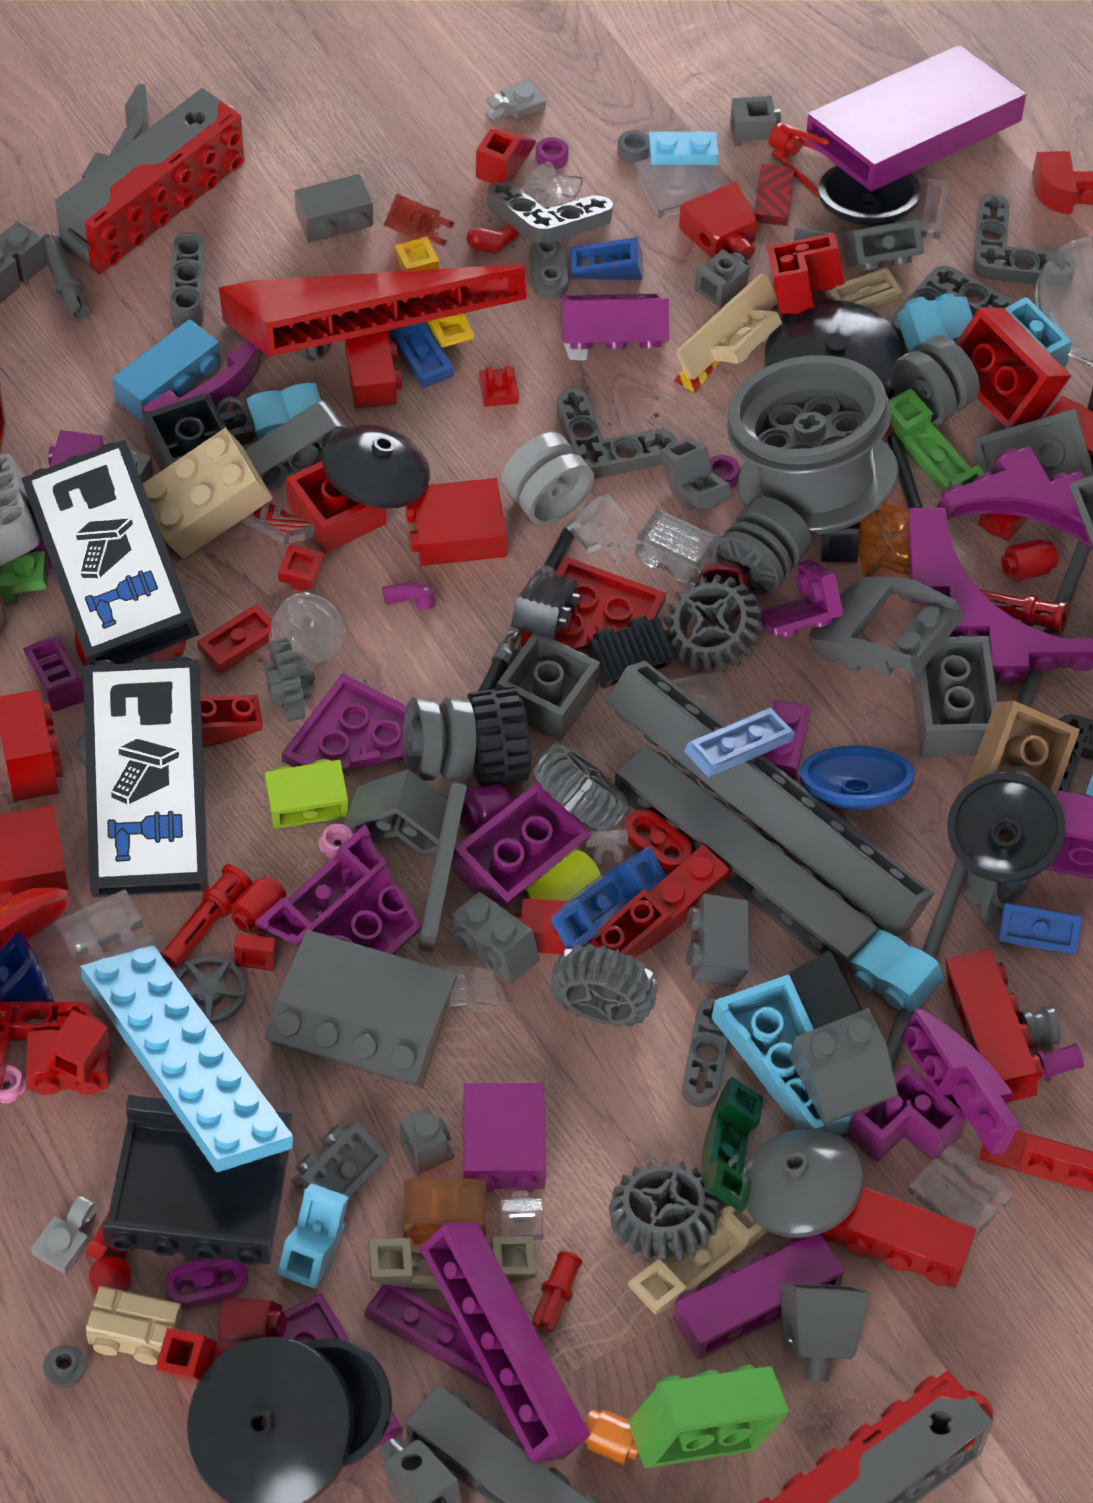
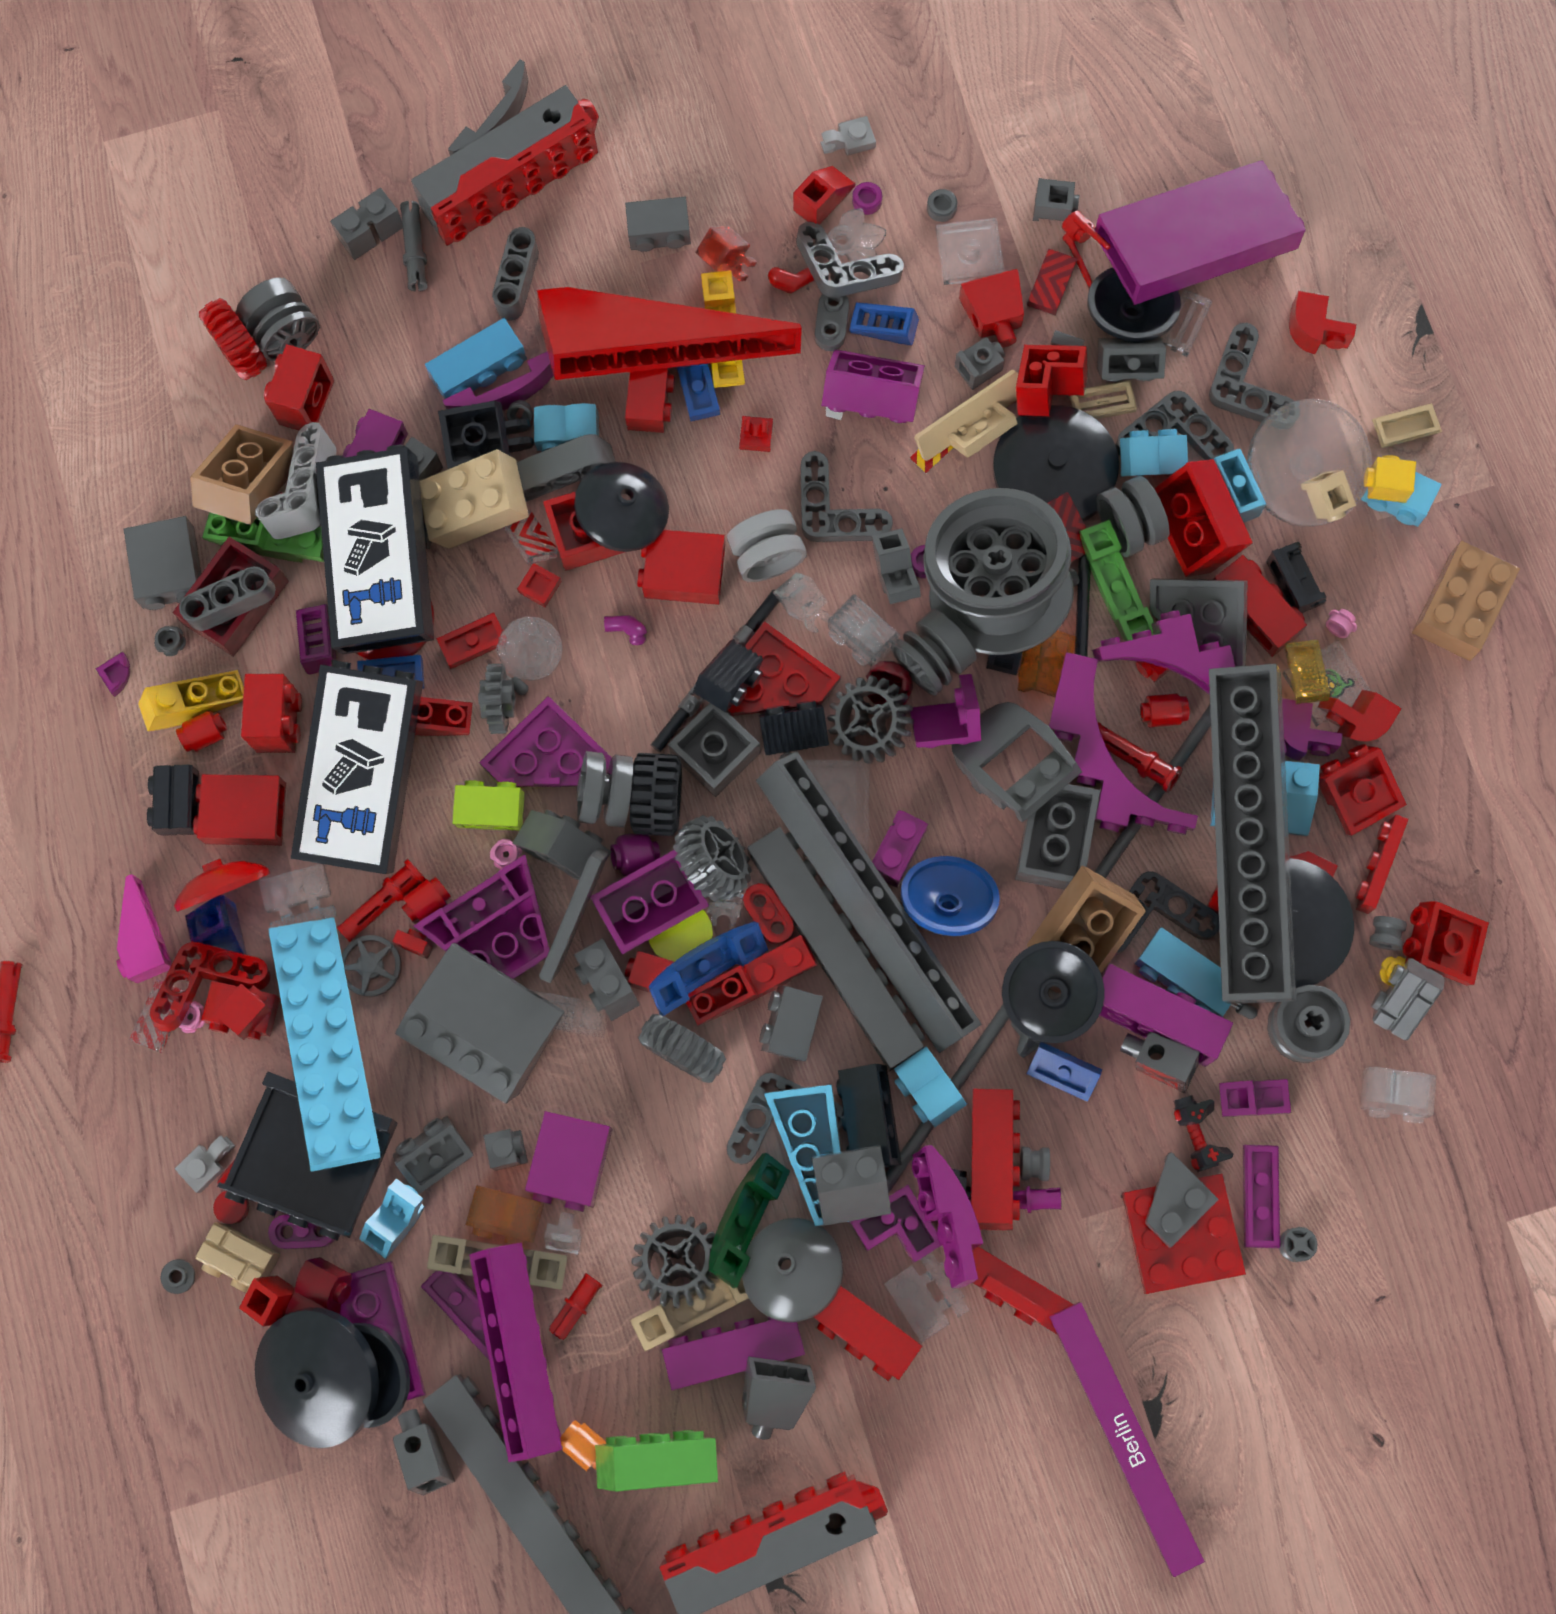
camera: 20 degrees right, 20 degrees up
medium azure plate [648,131,718,165] -> none
medium blue tile [684,708,795,778] -> none

